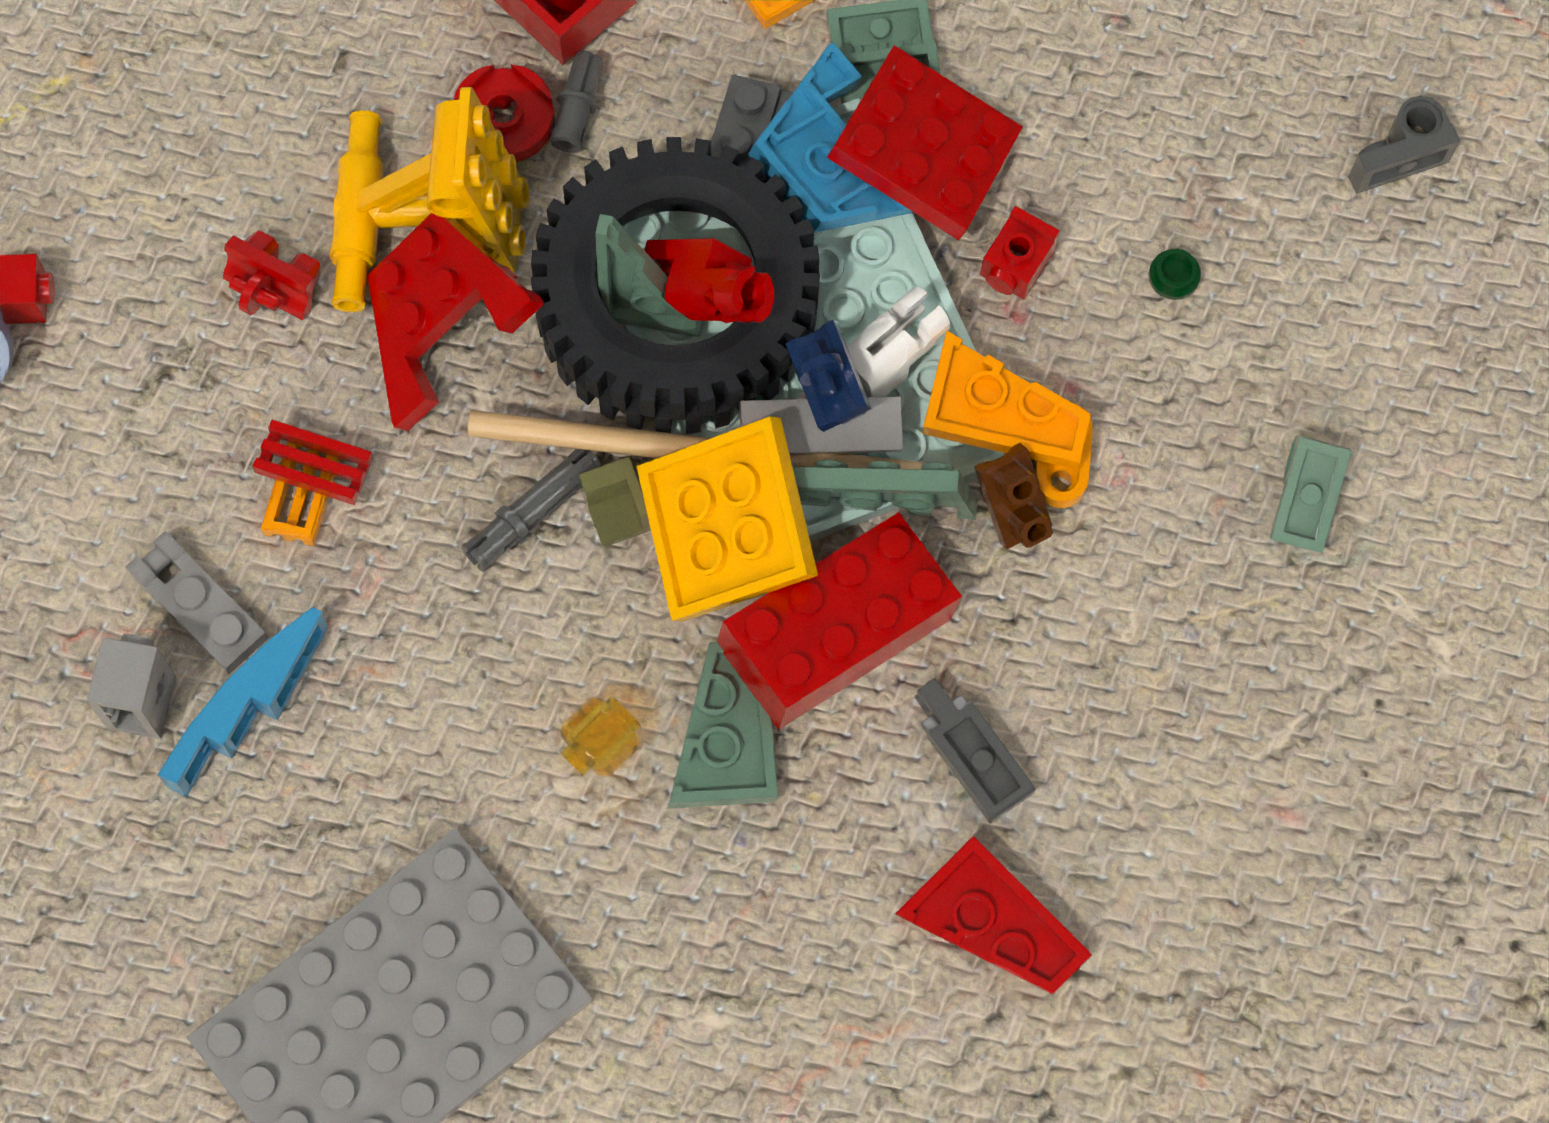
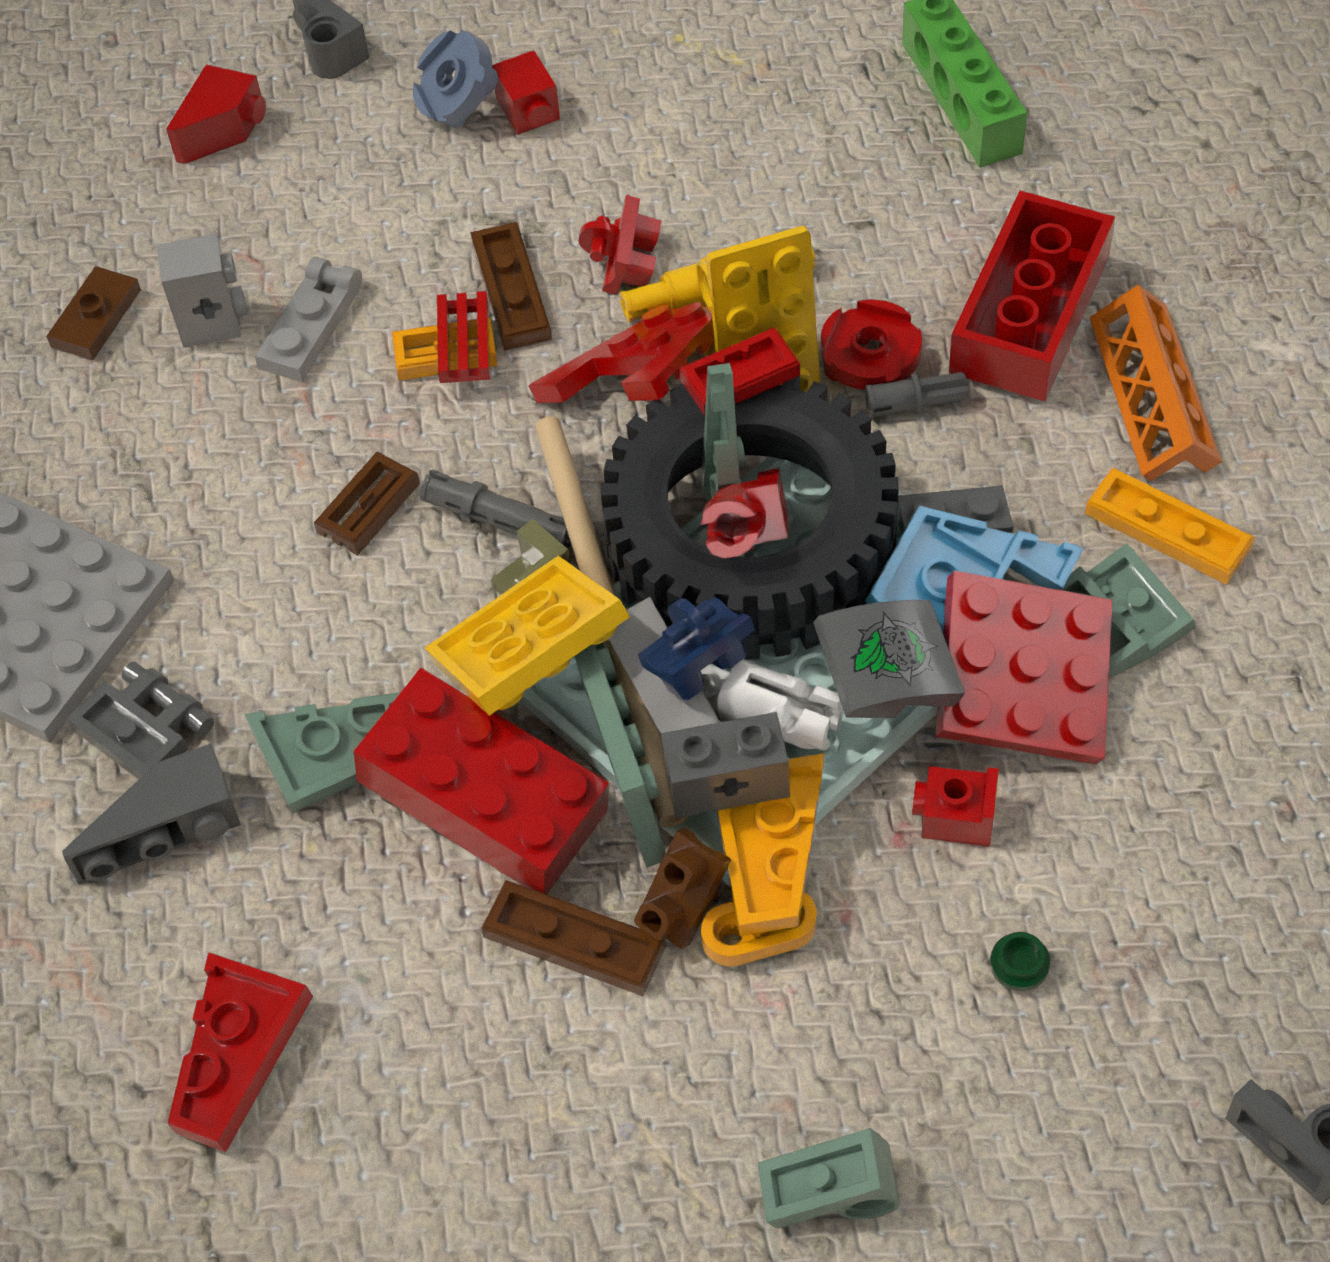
camera: 75 degrees right, 15 degrees down
dark azure slope [158,607,329,797] -> none
clear yellow head [560,695,642,777] -> none
dark grey hinge [915,678,1036,824] -> none
none -> reddish brown plate [46,266,141,360]
none -> dark grey slope [62,743,241,885]
none -> dark grey plate [67,662,214,780]
none -> reddish brown tile [314,452,420,556]
none -> reddish brown tile [470,222,552,351]
none -> reddish brown tile [481,880,666,996]
none -> dark grey brick [661,712,790,818]
none -> red plate [679,327,800,416]
none -> dark grey slope [814,600,965,718]

